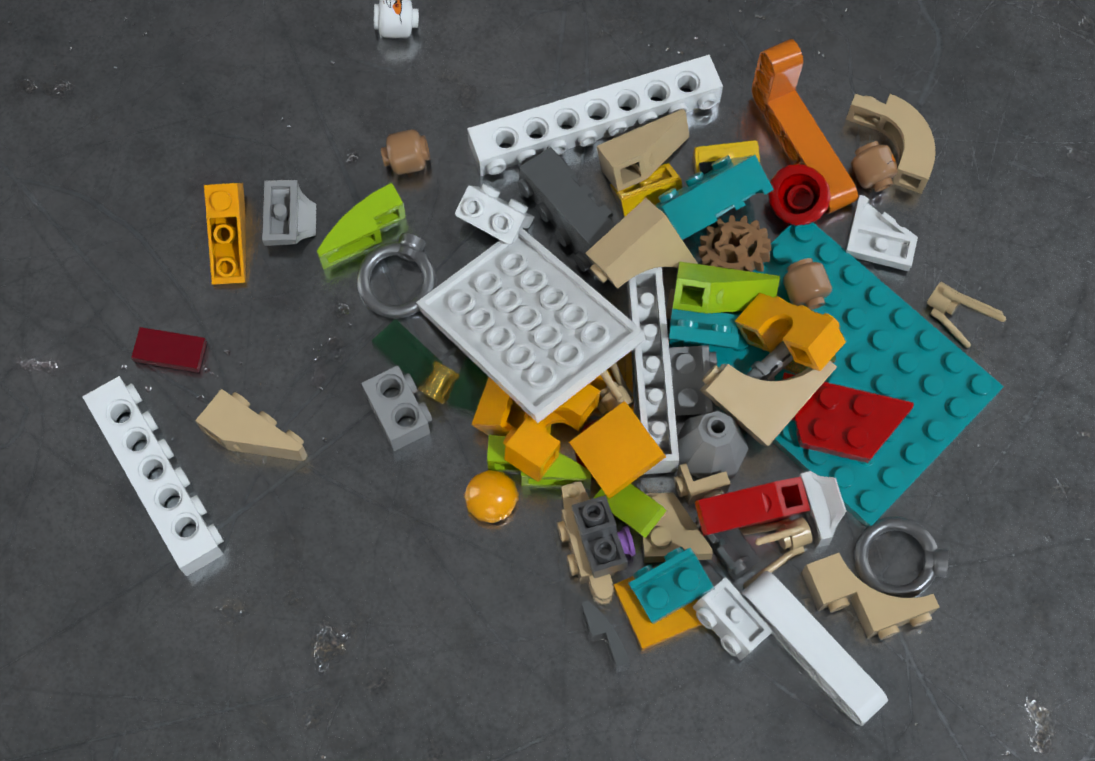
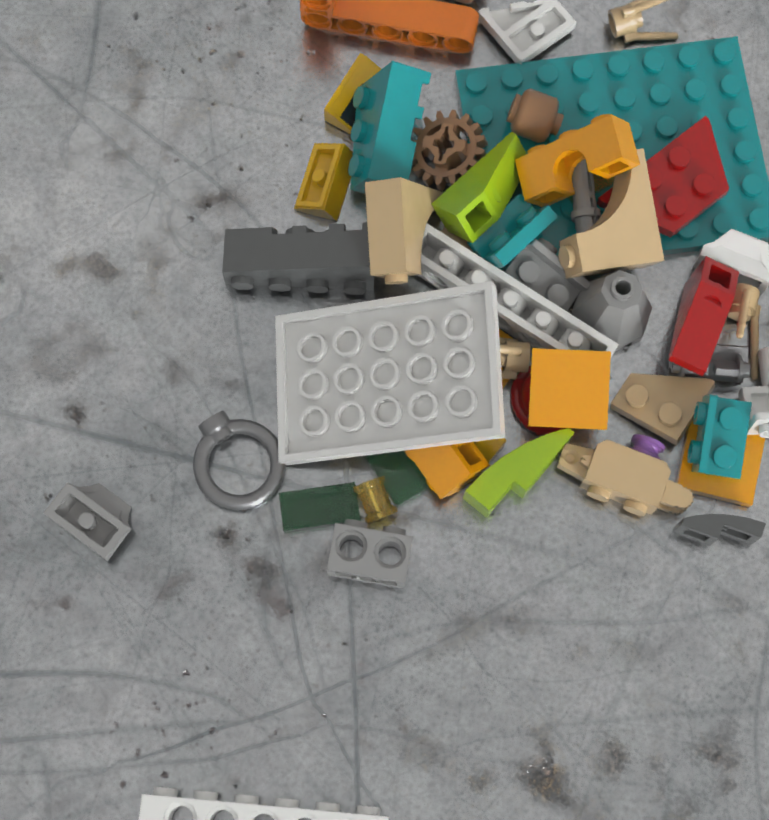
camera: 55 degrees left, 5 degrees up
dark red tile [131,327,207,373] -> none
tan slope [195,389,307,461] -> none
light orange slope [204,183,246,284] -> none
lime slope [317,183,406,270] -> none
medium nougat head [381,129,430,175] -> none
white bracket [455,183,534,244] -> none
light orange hair [464,470,519,523] -> none
white brick [467,55,723,176] -> none
light orange arch [503,384,600,482] -> none
flat silver slope [572,495,628,578] -> none
lime tile [593,484,667,538] -> none
tan slope [597,109,689,192] -> none
tan bracket [674,463,731,506] -> none
red hat [768,164,831,225] -> none

